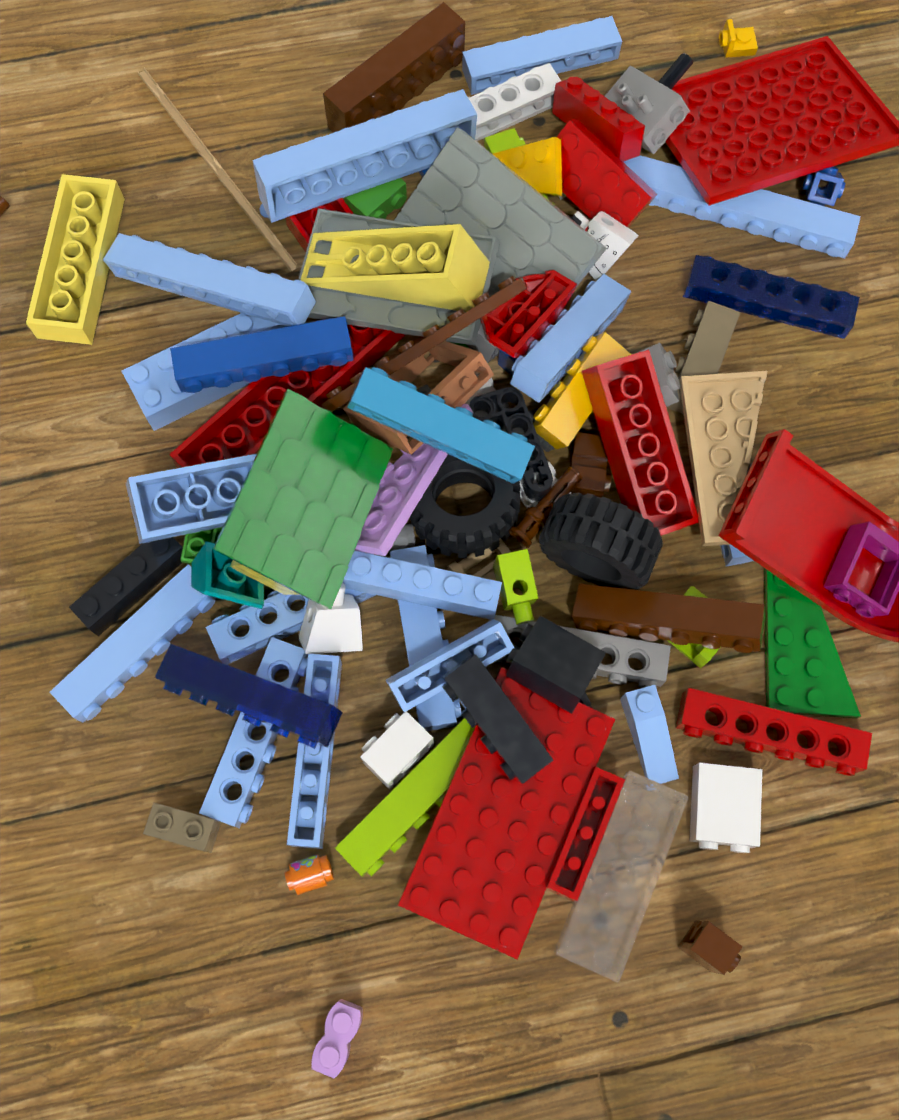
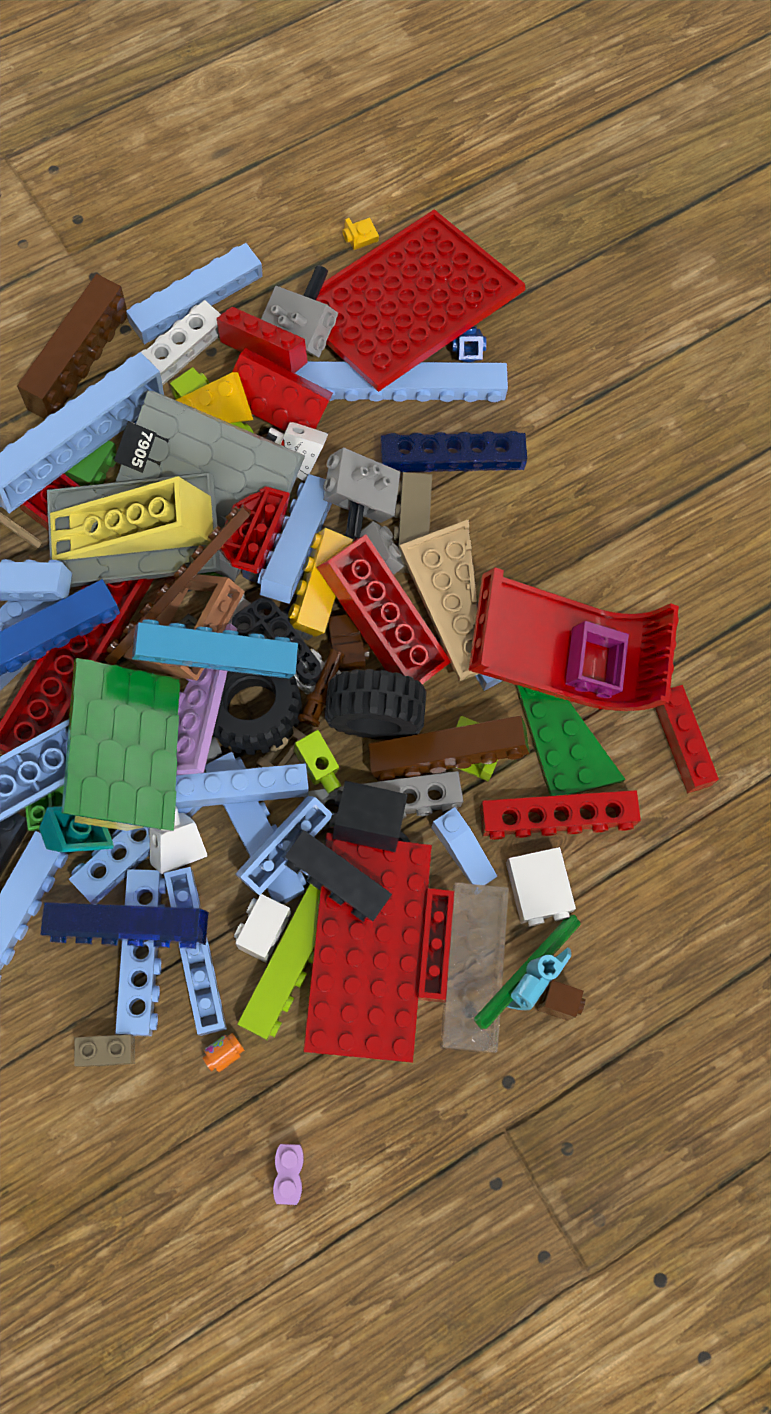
camera: 25 degrees left, 0 degrees up
none -> black sticker [114,421,169,473]
none -> light grey piece [323,448,400,542]
none -> green axle [474,915,581,1029]
none -> medium azure panel [507,948,571,1010]

